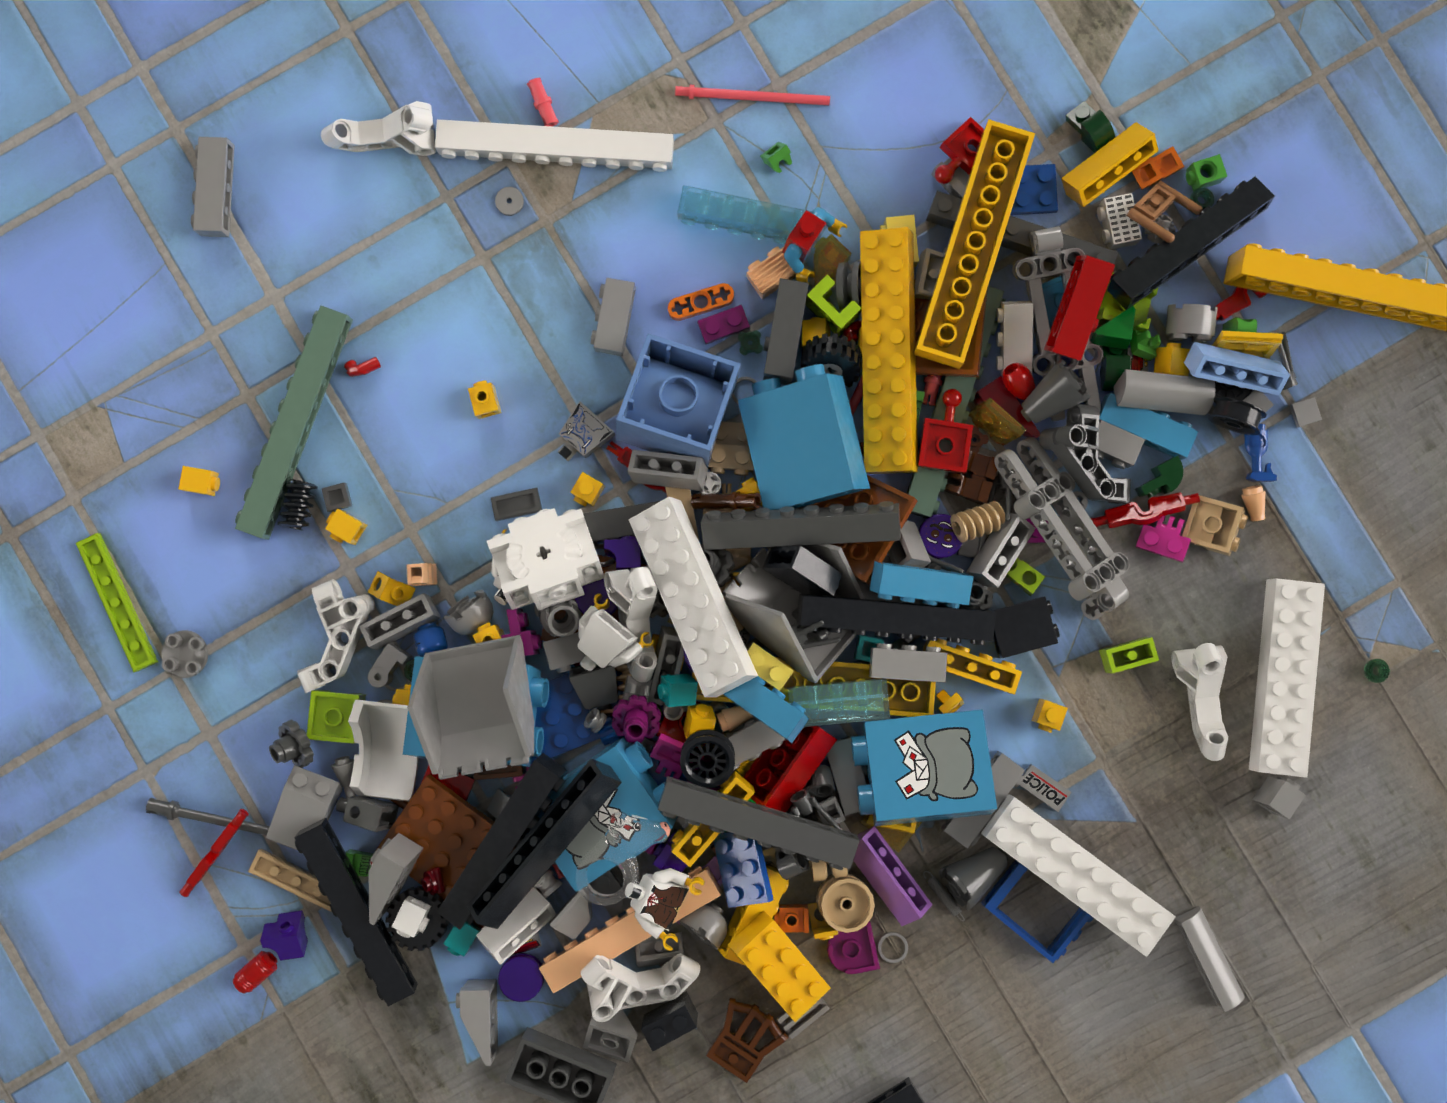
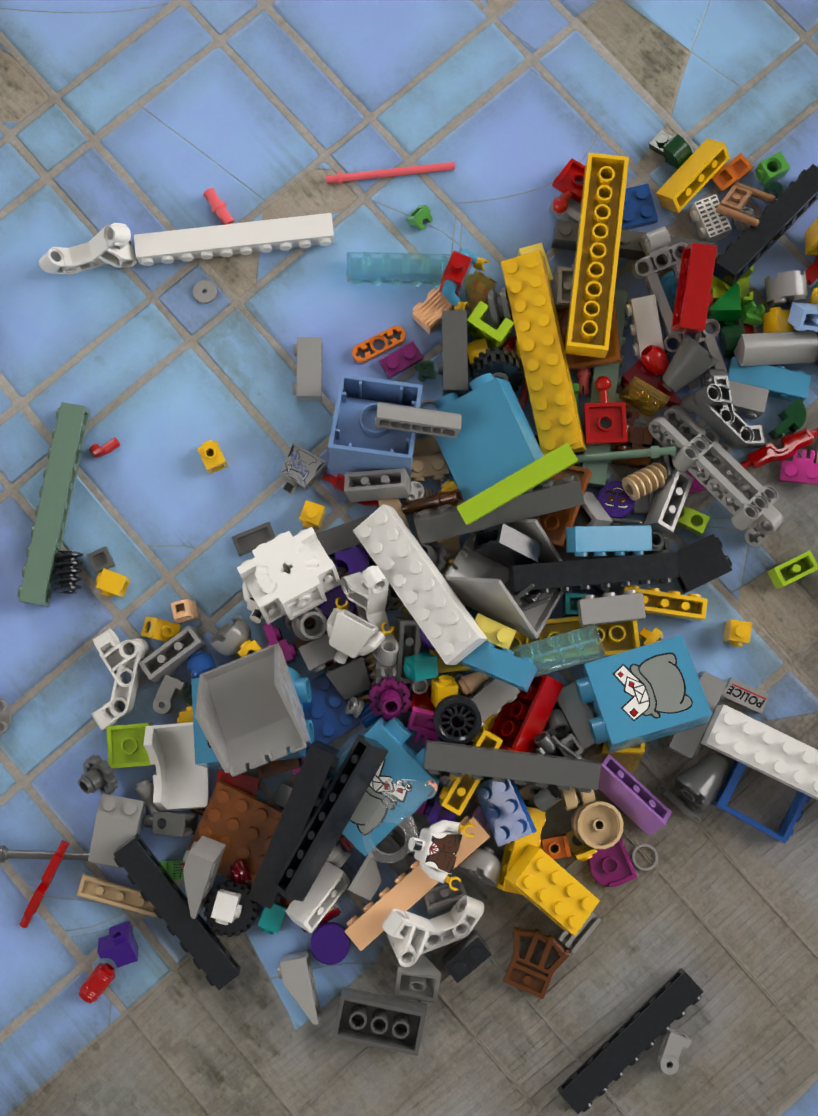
camera: 15 degrees left, 5 degrees down
none -> light grey brick [374,402,462,439]
none -> lime tile [456,442,579,526]
none -> sand green bar [576,446,676,463]

